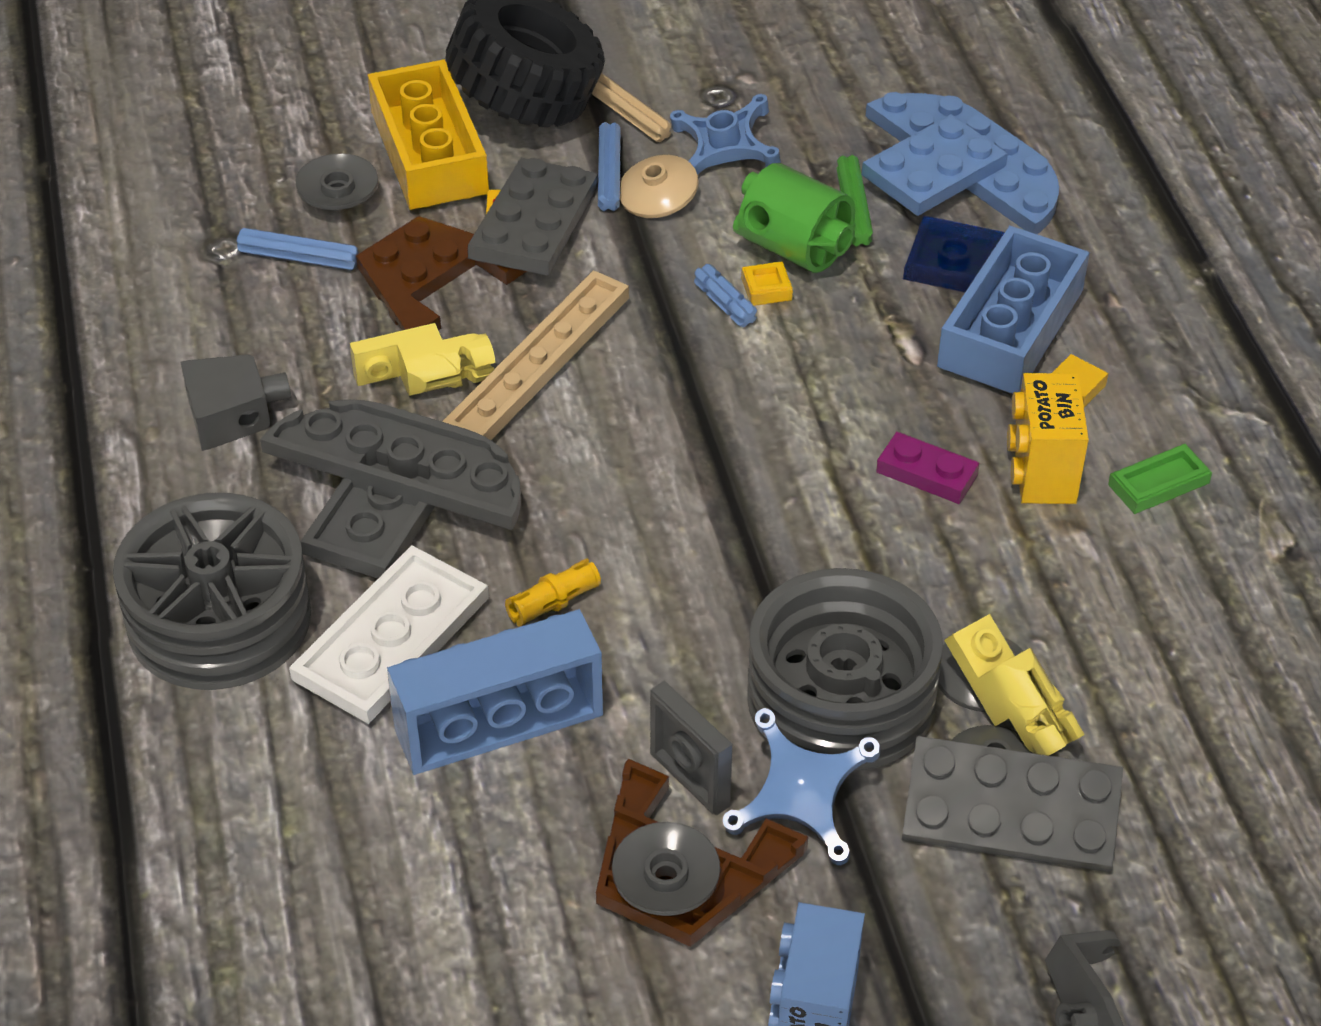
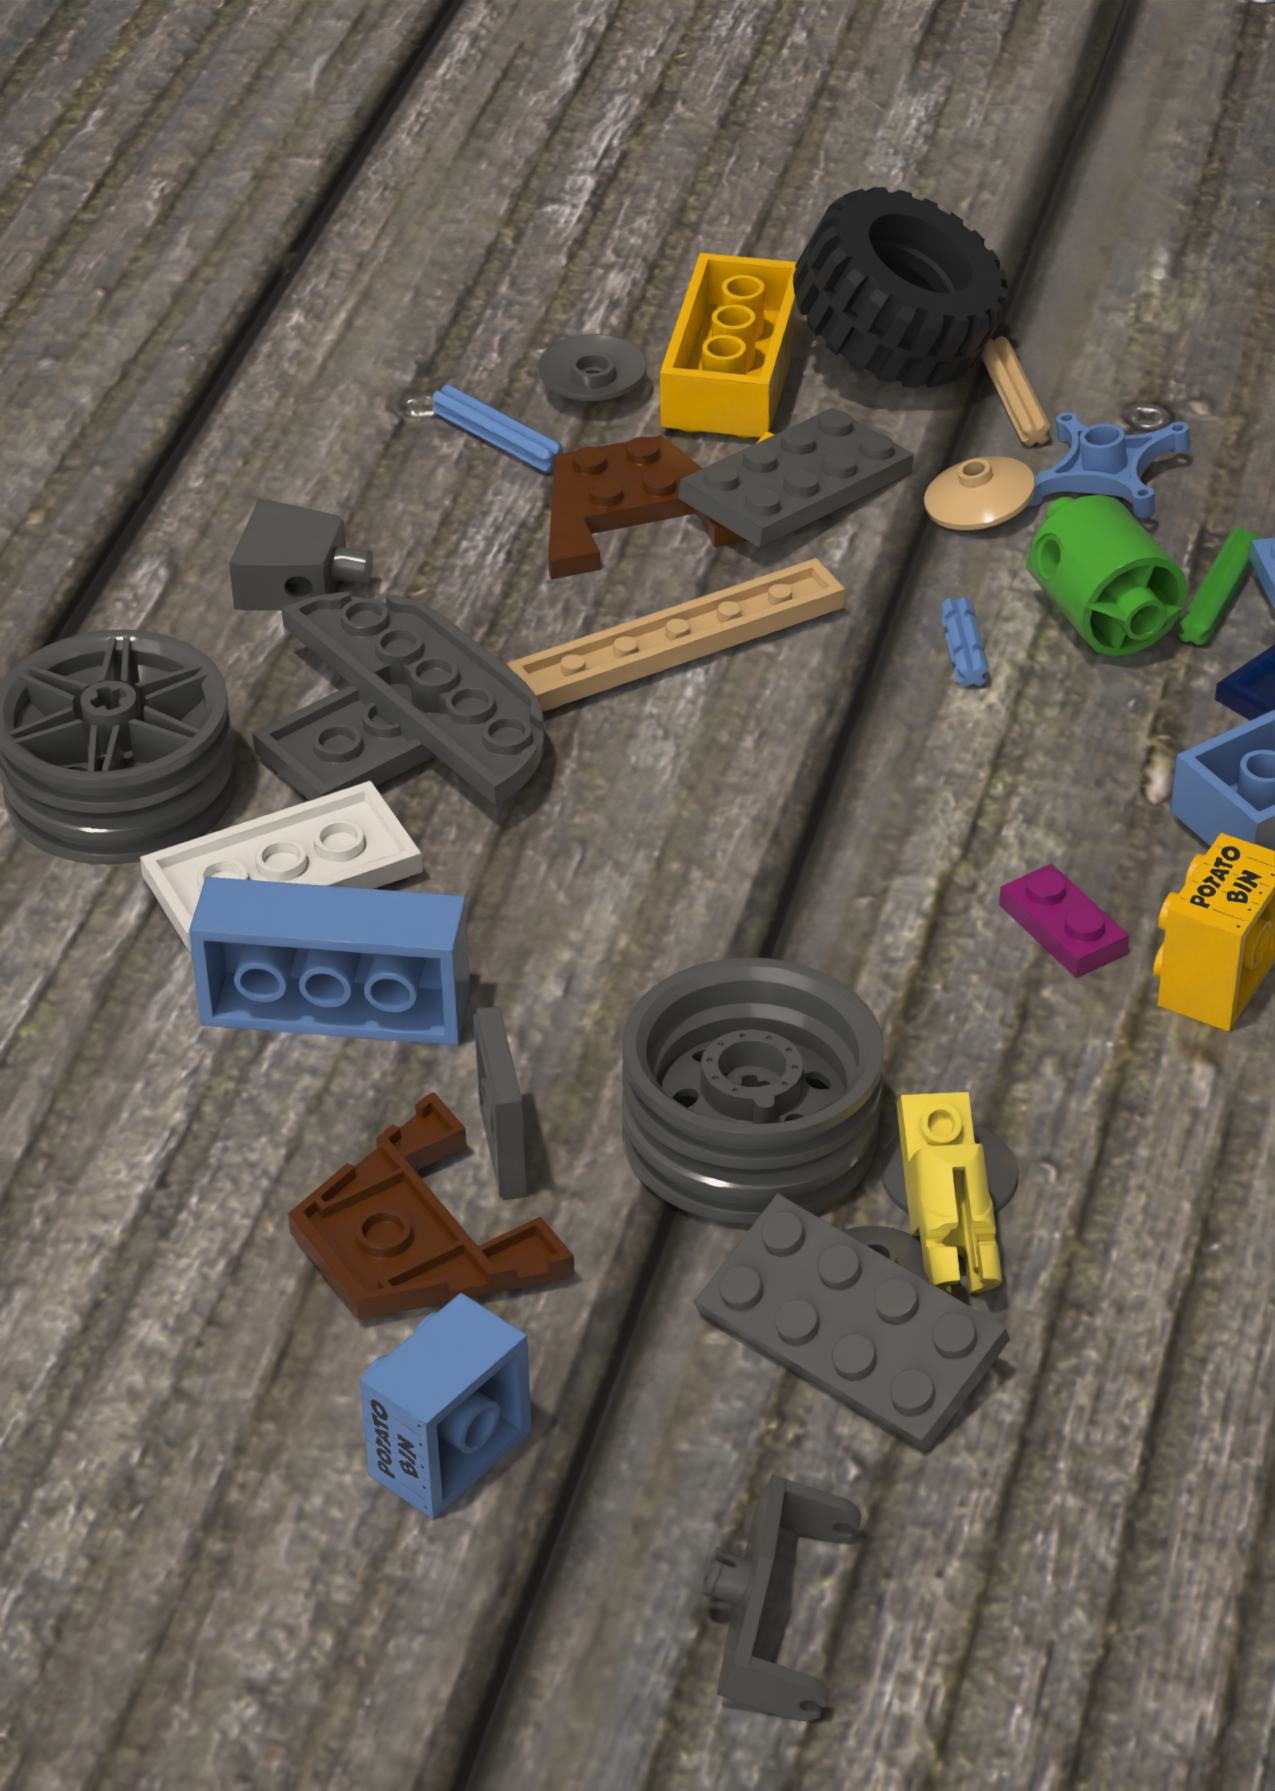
camera: 30 degrees right, 5 degrees down
light yellow plate [350,323,496,396] -> none
yellow pin [505,558,601,627] -> none
medium blue axle [598,122,621,211] -> none
dark grey dish [612,822,720,916] -> none
medium blue piece [723,708,880,865] -> none
yellow tile [741,261,793,306] -> none

